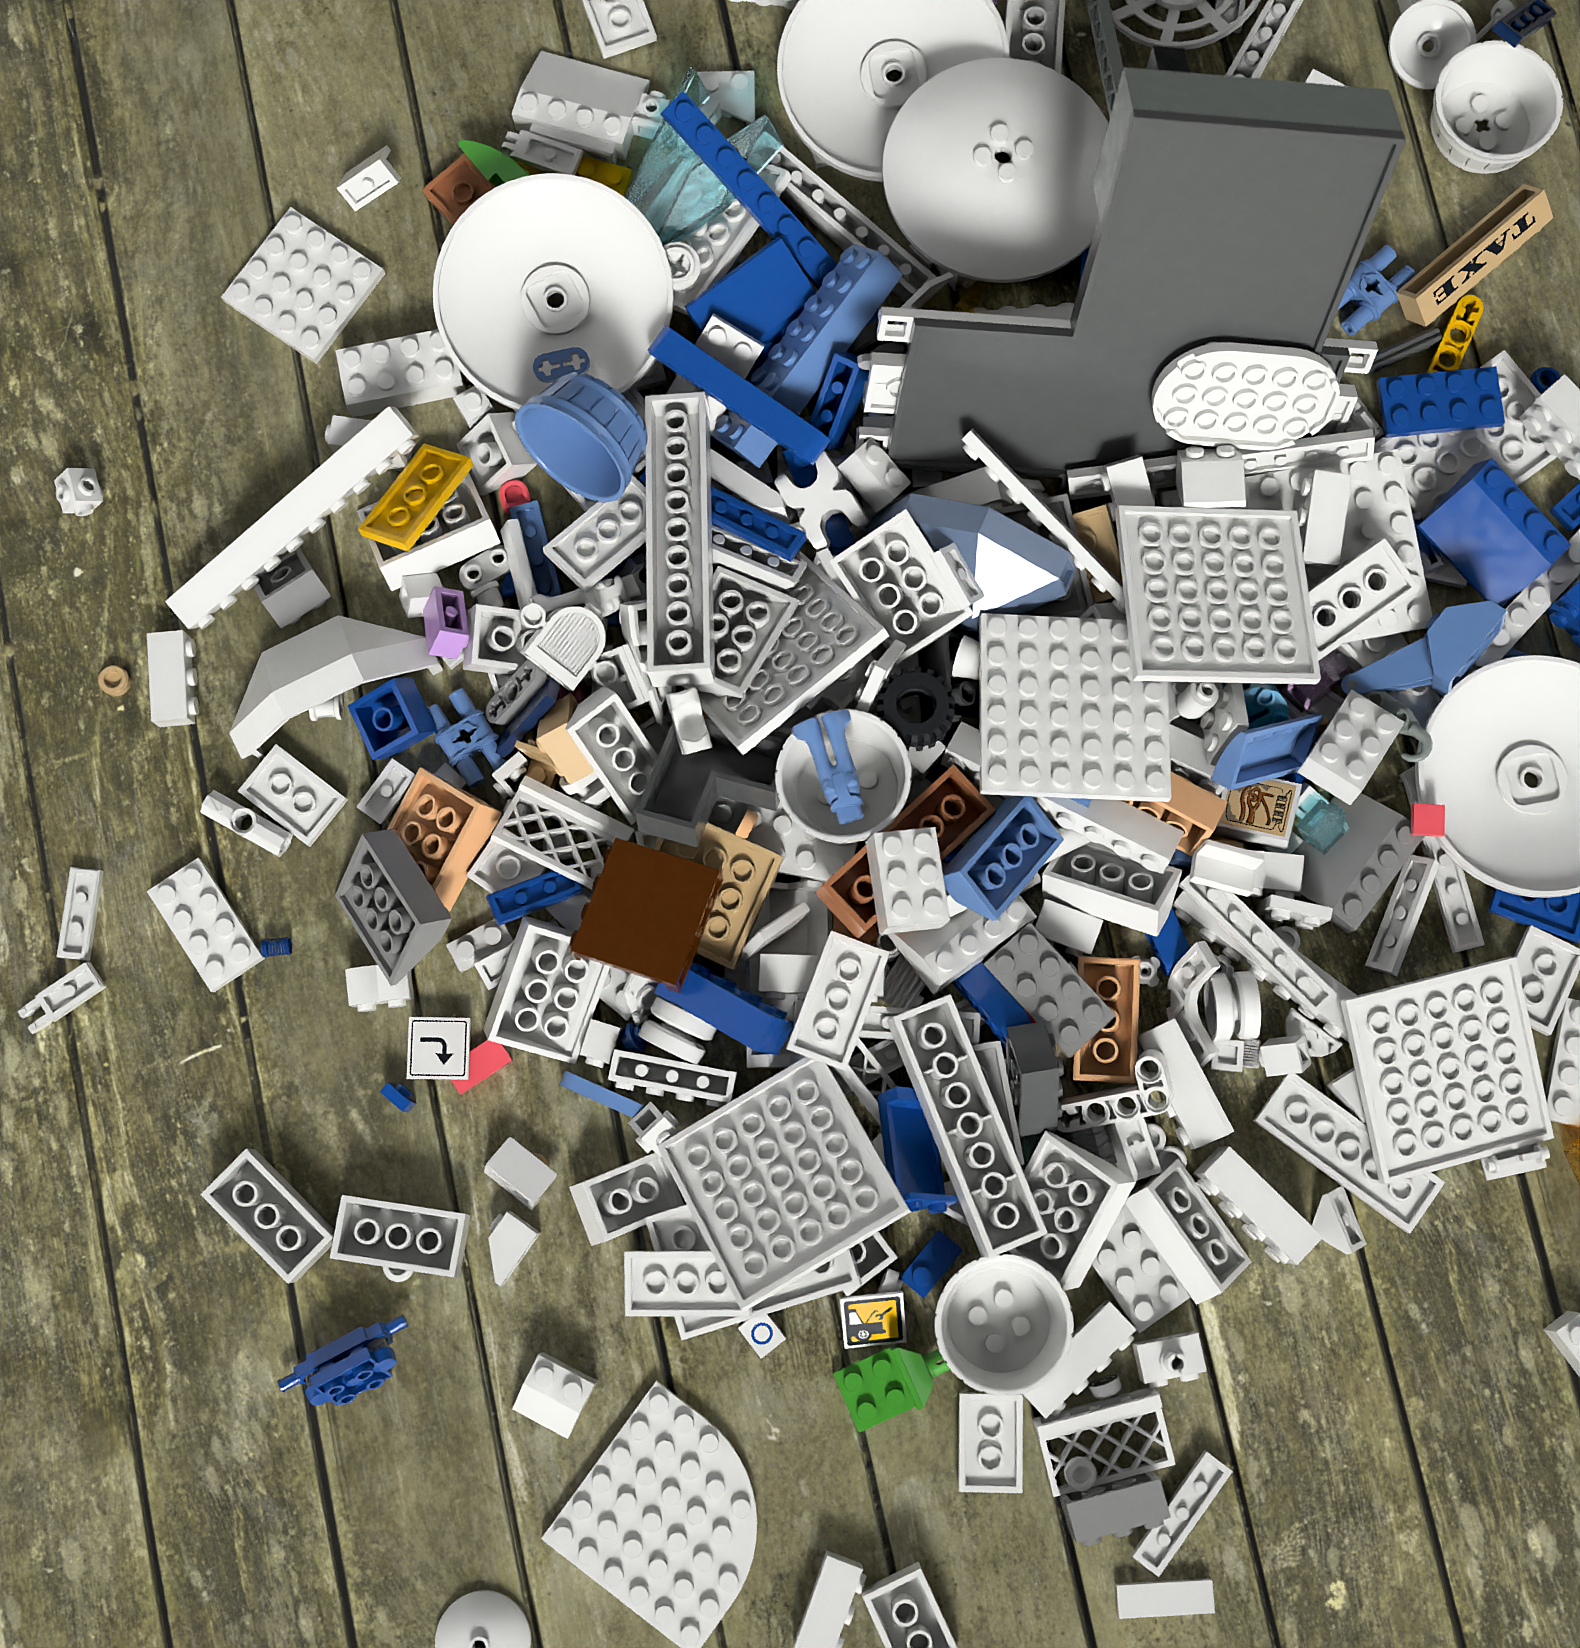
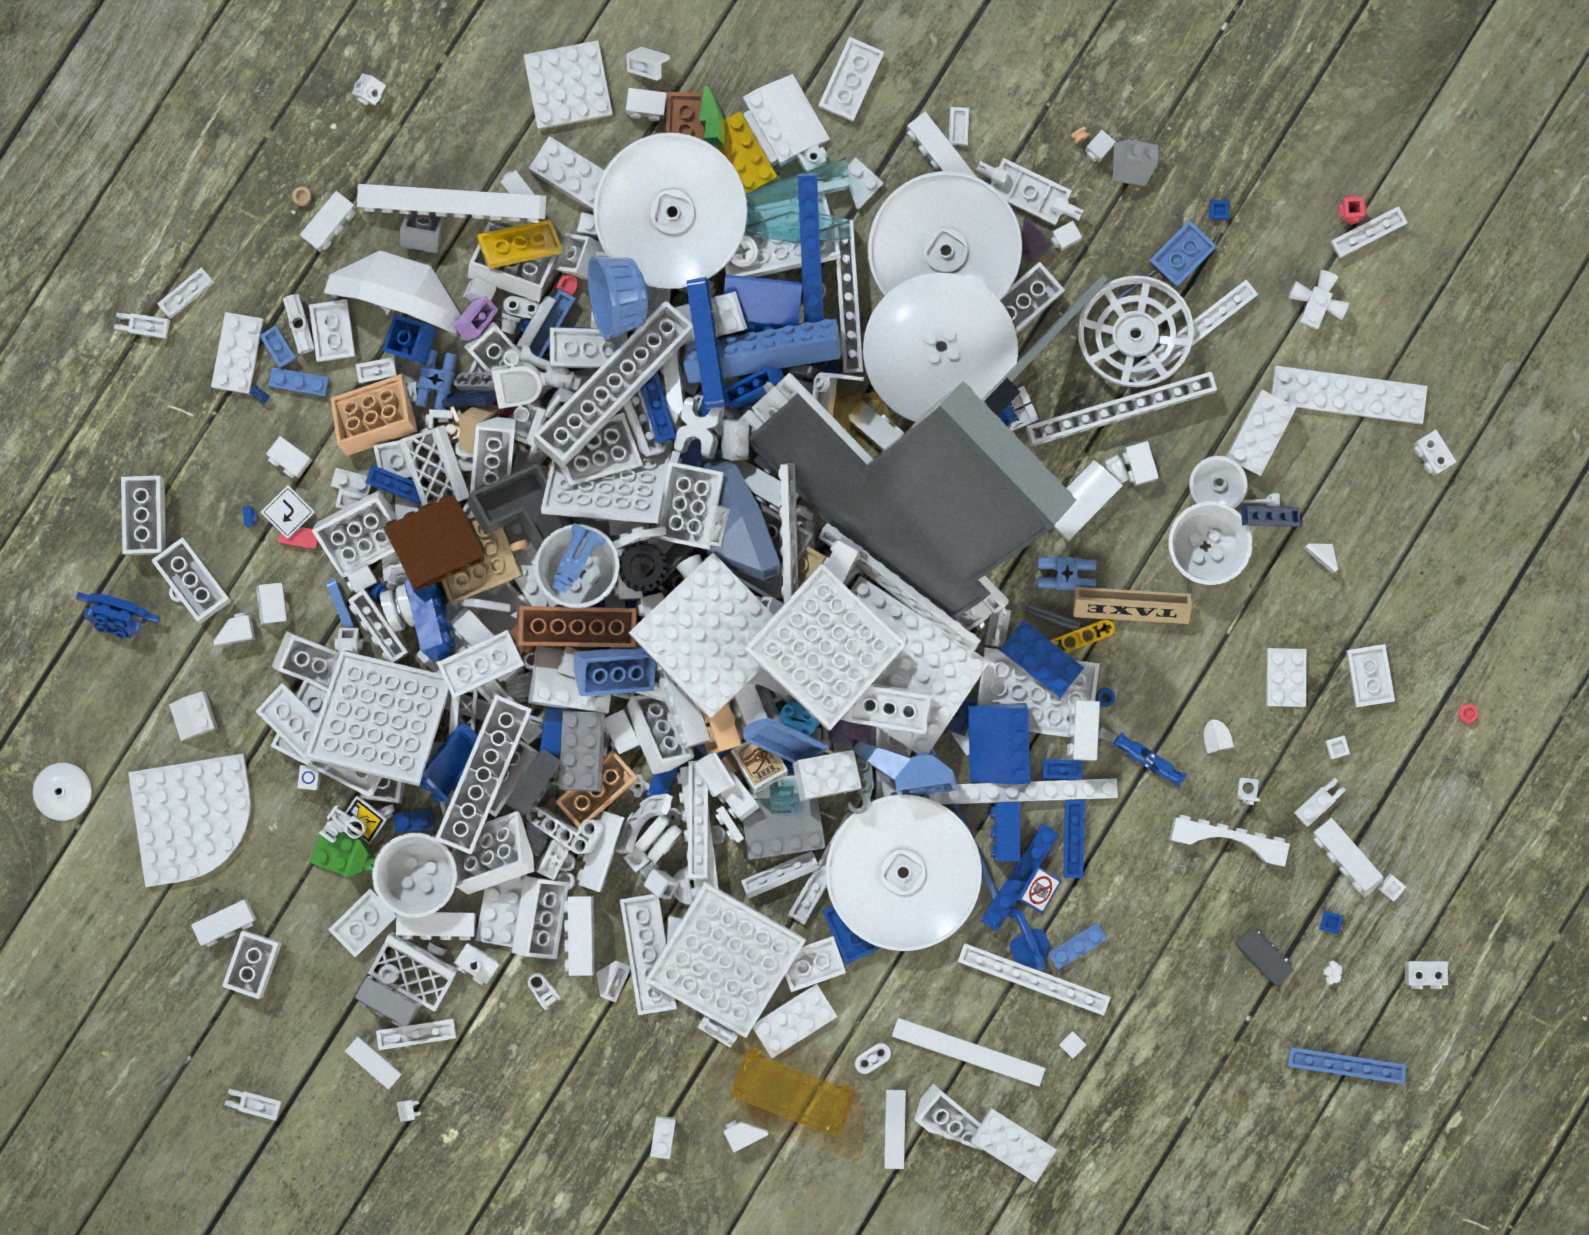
camera: 40 degrees right, 5 degrees up
light grey slope [335,829,452,986] -> none
white hinge [501,130,583,175] -> none
medium blue beam [533,347,590,383] -> none
white piece [665,687,712,755] -> none
white brick [866,827,950,935] -> none
white plate [1151,342,1340,450] -> none
white slope [1175,445,1246,508] -> none
white brick [1176,682,1219,719] -> none
white plate [1201,683,1249,766] -> none
white brick [1298,469,1352,570] -> none
coral tile [1410,803,1445,837] -> none
none -> medium blue plate [259,326,297,369]
none -> medium blue plate [268,367,330,397]
none -> white piece [319,805,367,843]
none -> white tile [397,1100,421,1121]
none -> white piece [528,972,561,1010]
none -> white brick [626,88,667,121]

